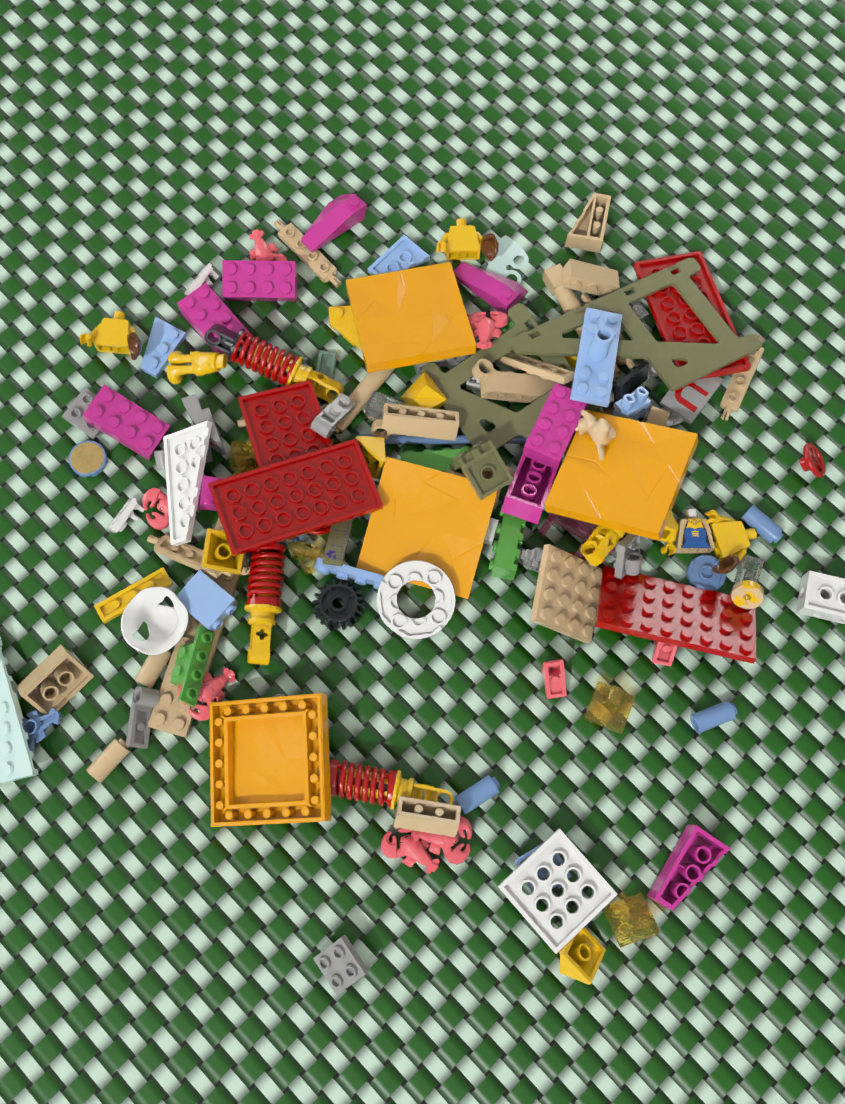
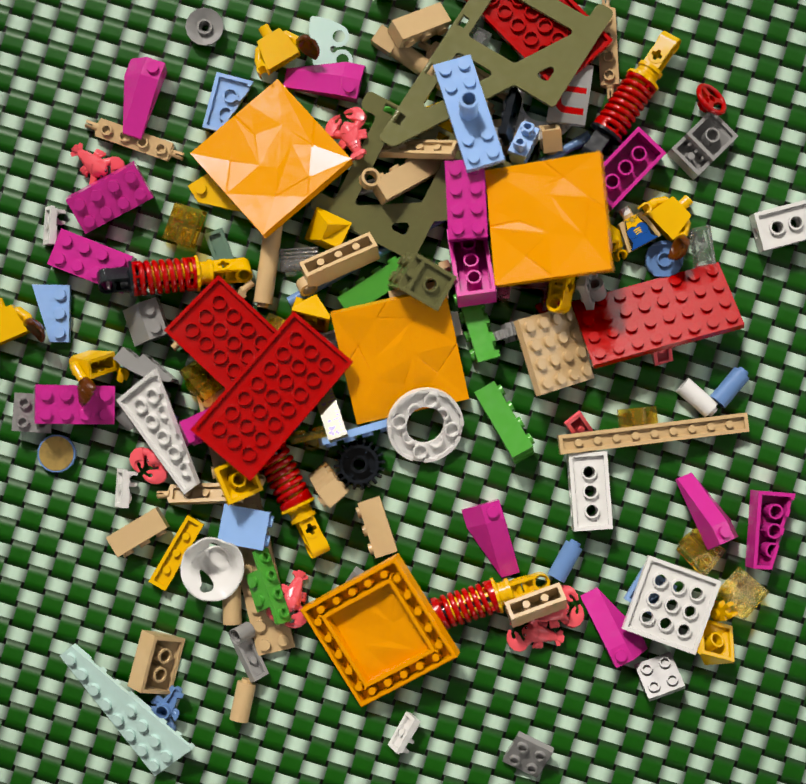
camera: 25 degrees left, 15 degrees up
yellow piece [166,350,228,384] -> none
light grey plate [310,393,357,439] -> none
tan animal [575,410,616,461] -> none
piece [731,580,764,609] -> none
medium blue brick [741,504,783,543] -> none
none -> yellow torso [69,350,129,406]
none -> tan brick [106,507,170,558]
none -> light grey slope [123,297,169,347]
none -> clear yellow plate [162,202,207,248]
none -> light grey dish [185,8,224,46]
none -> tan wedge [308,461,350,508]
none -> tan brick [355,495,398,558]
none -> white plate [388,711,421,754]
none -> dark pink wedge [461,499,520,578]
none -> bright green wedge [474,381,535,465]
none -> tan plate [557,412,750,455]
none -> white brick [566,451,613,532]
none -> piece [580,31,681,158]
none -> dark pink wedge [580,587,648,668]
none -> dark pink brick [604,126,666,211]
none -> plate [634,652,685,702]
none -> light grey slope [667,112,738,180]
none -> dark pink wedge [675,473,739,550]
none -> white brick [676,378,718,417]
none -> clear yellow plate [676,525,726,576]
none -> yellow plate [710,600,738,622]

